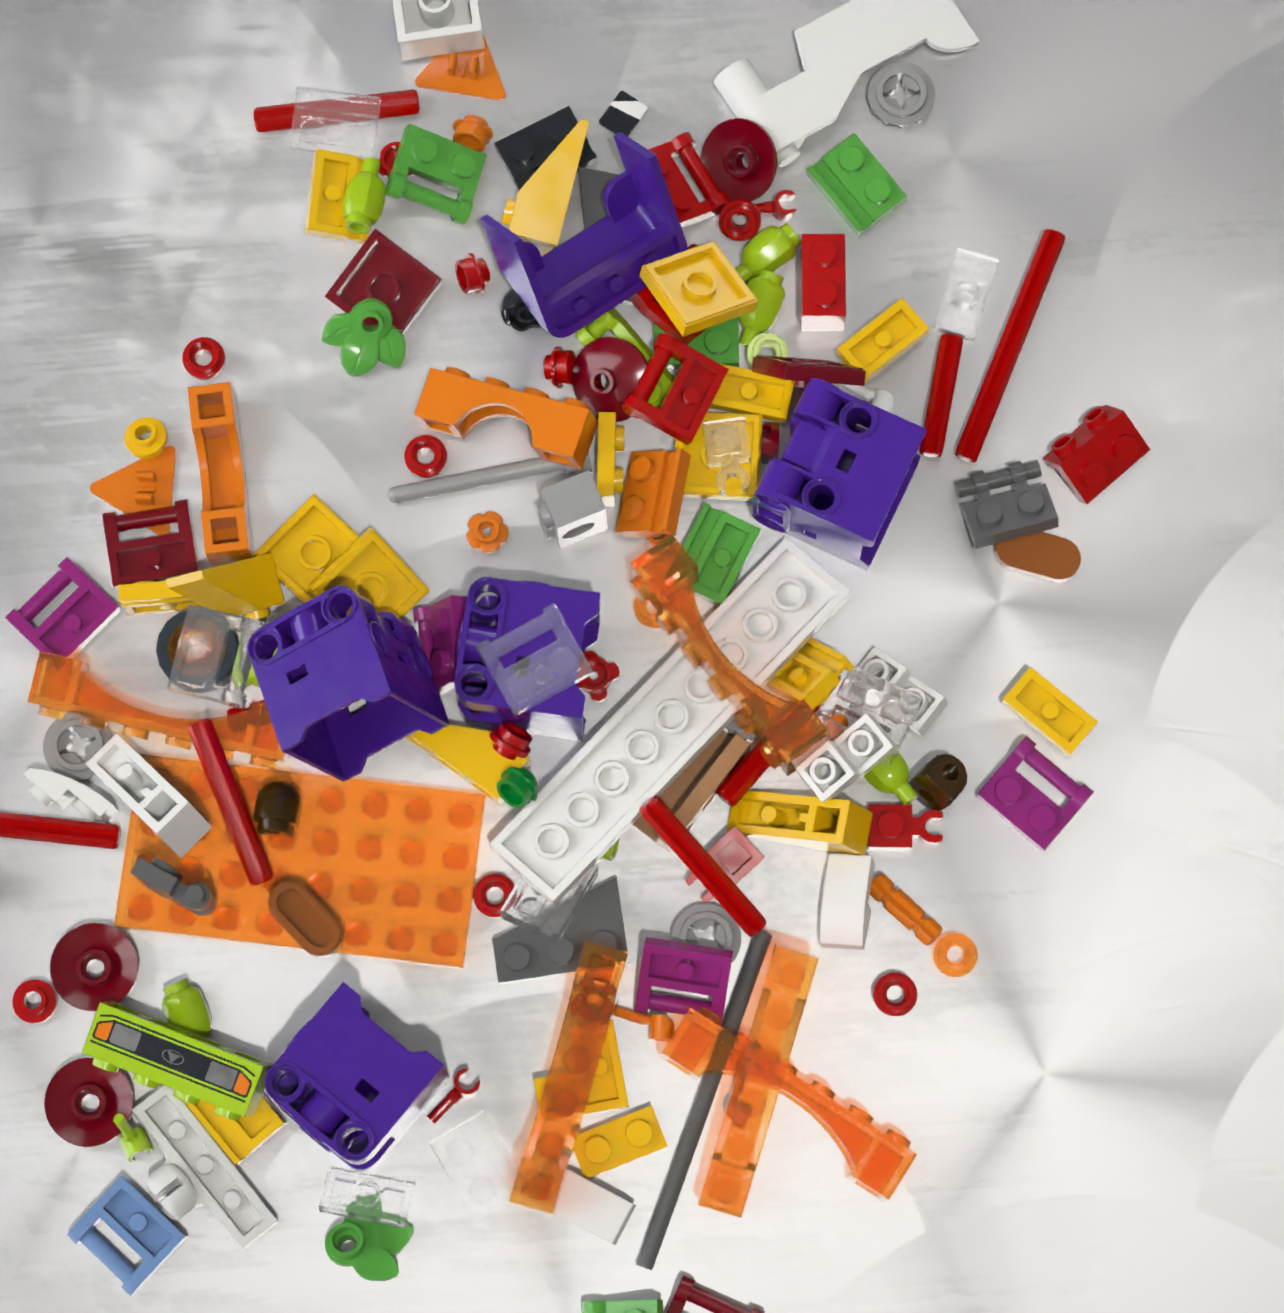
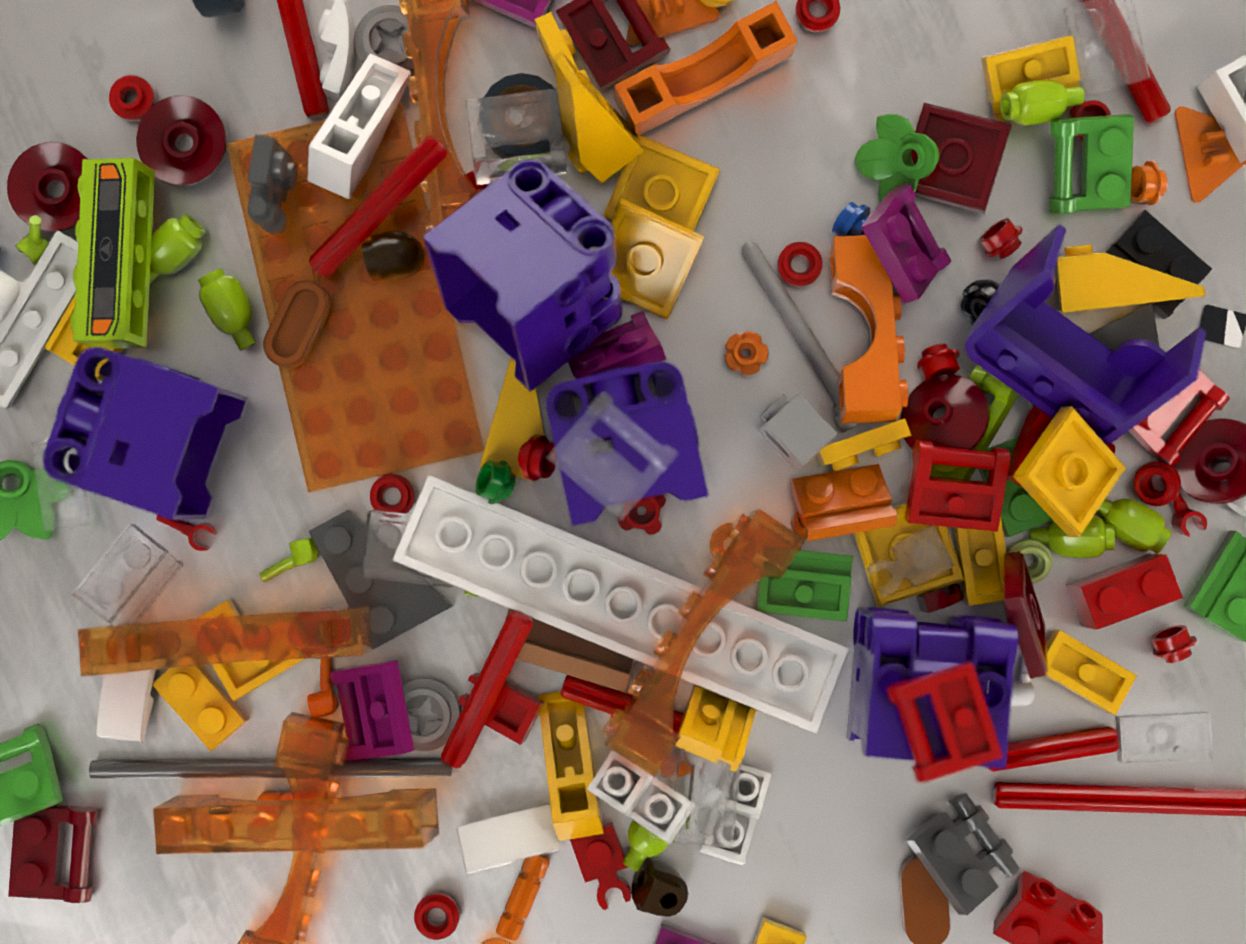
camera: 70 degrees right, 10 degrees up
none -> lime plant [198,268,256,351]
none -> lime hand [259,538,318,582]
none -> blue plate [832,202,870,236]
none -> magenta plate [861,183,951,304]
none -> red plate [886,661,1003,783]
none -> red plate [1151,625,1197,663]

